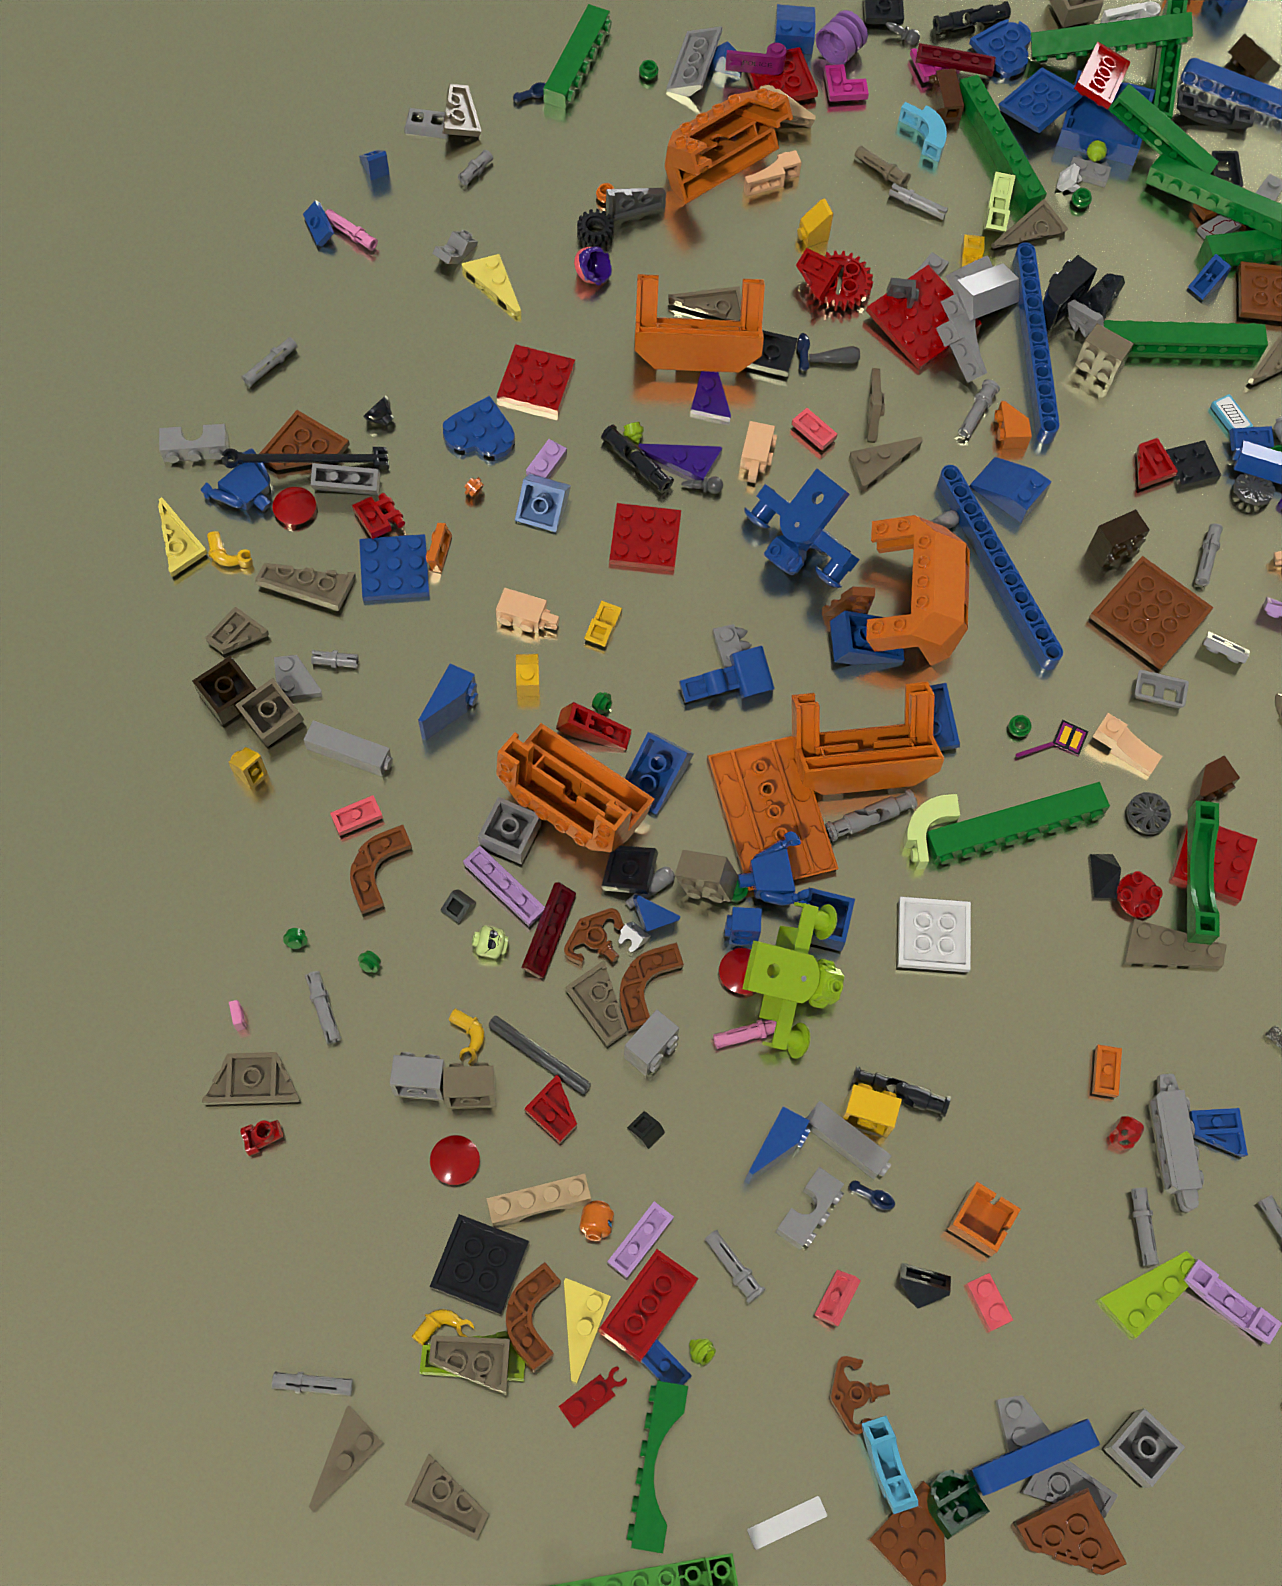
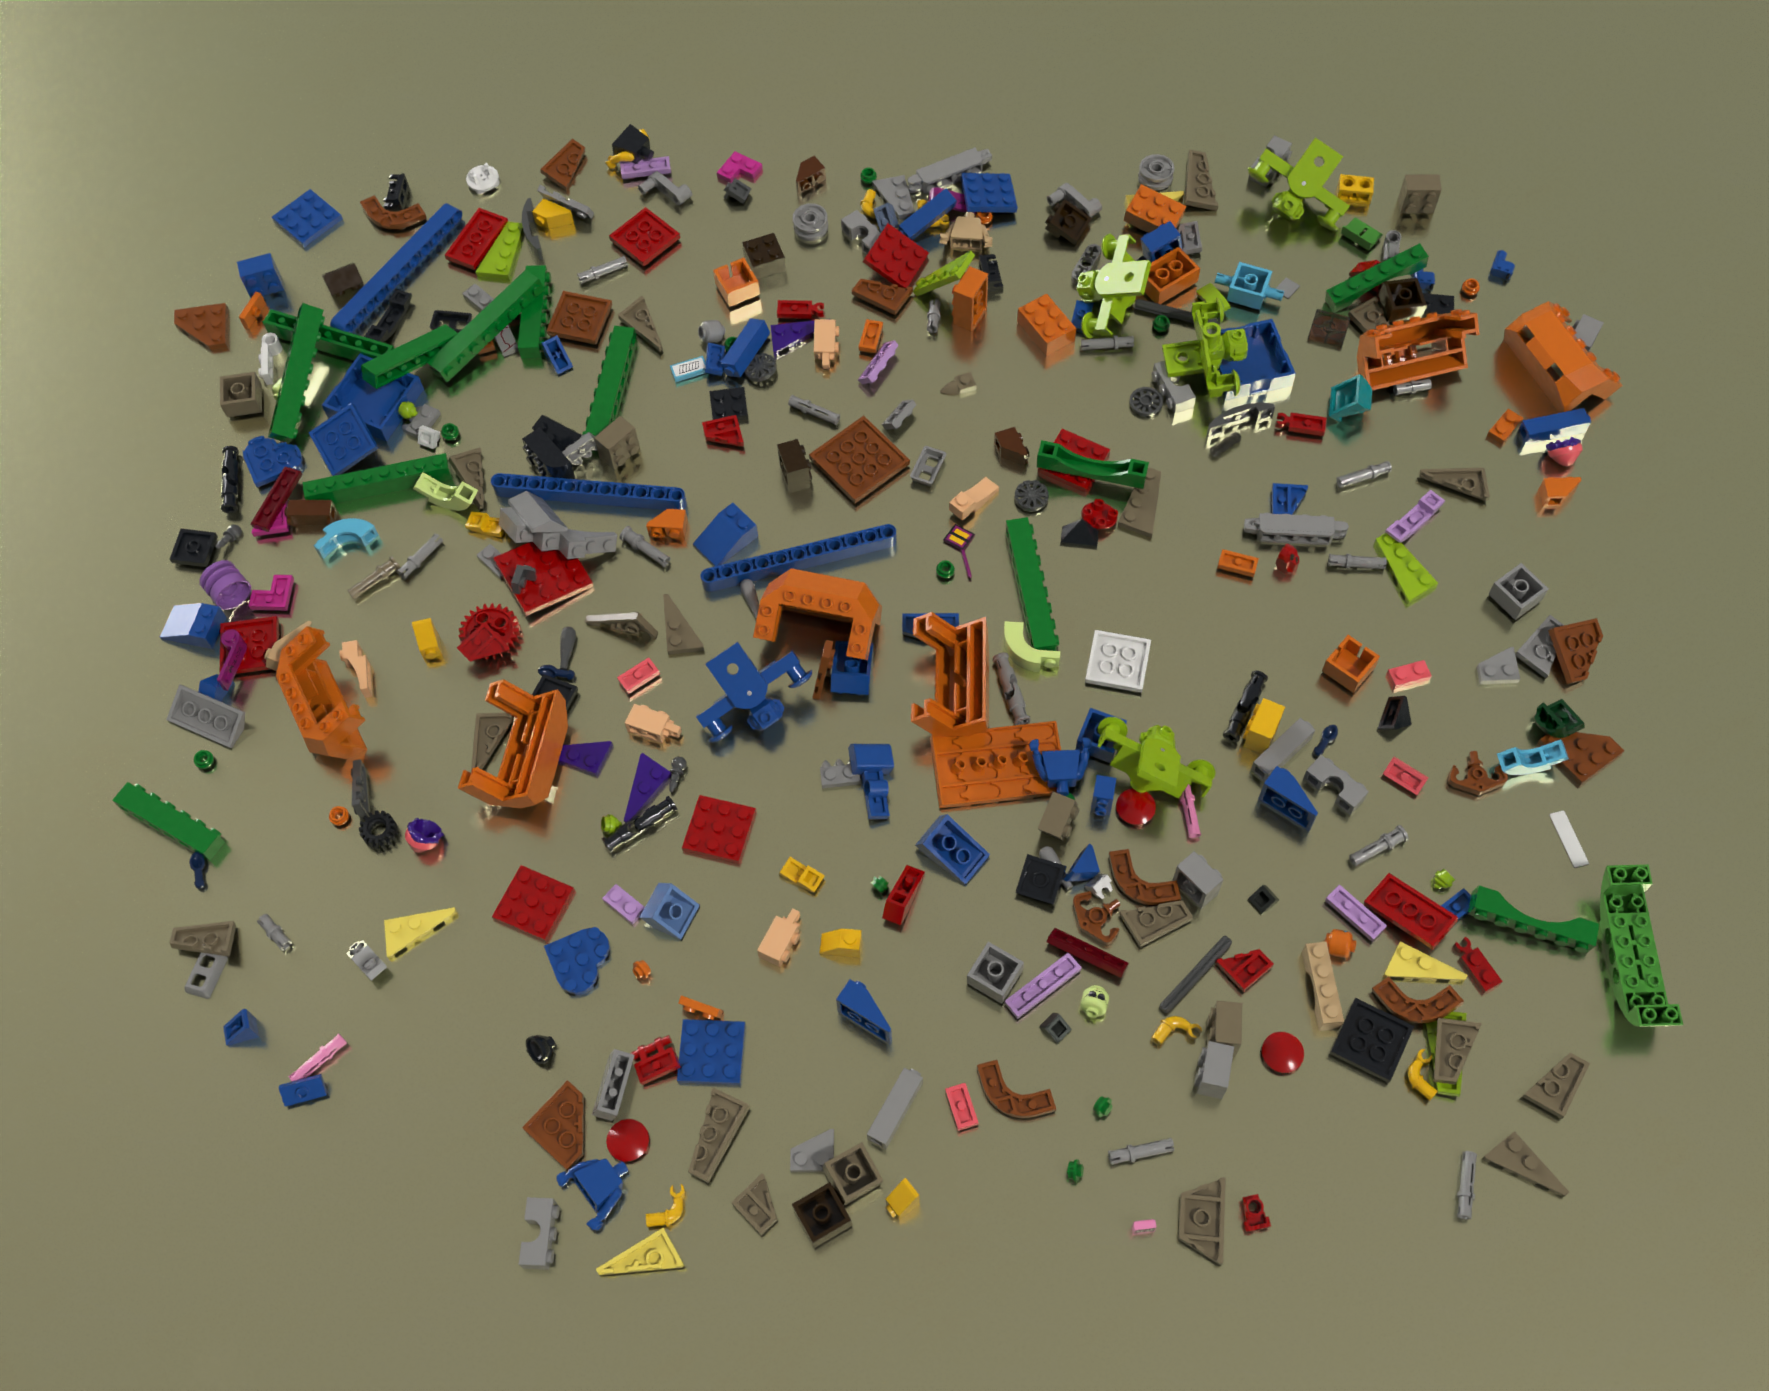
camera: 75 degrees left, 5 degrees down
black hinge [222,447,390,470] -> none
light grey pin [241,337,298,387] -> none
light grey pin [311,650,359,669] -> none
orange wedge [496,723,655,852] -> none
blue beam [972,1419,1100,1496] -> none
plate [1074,42,1131,110] -> none

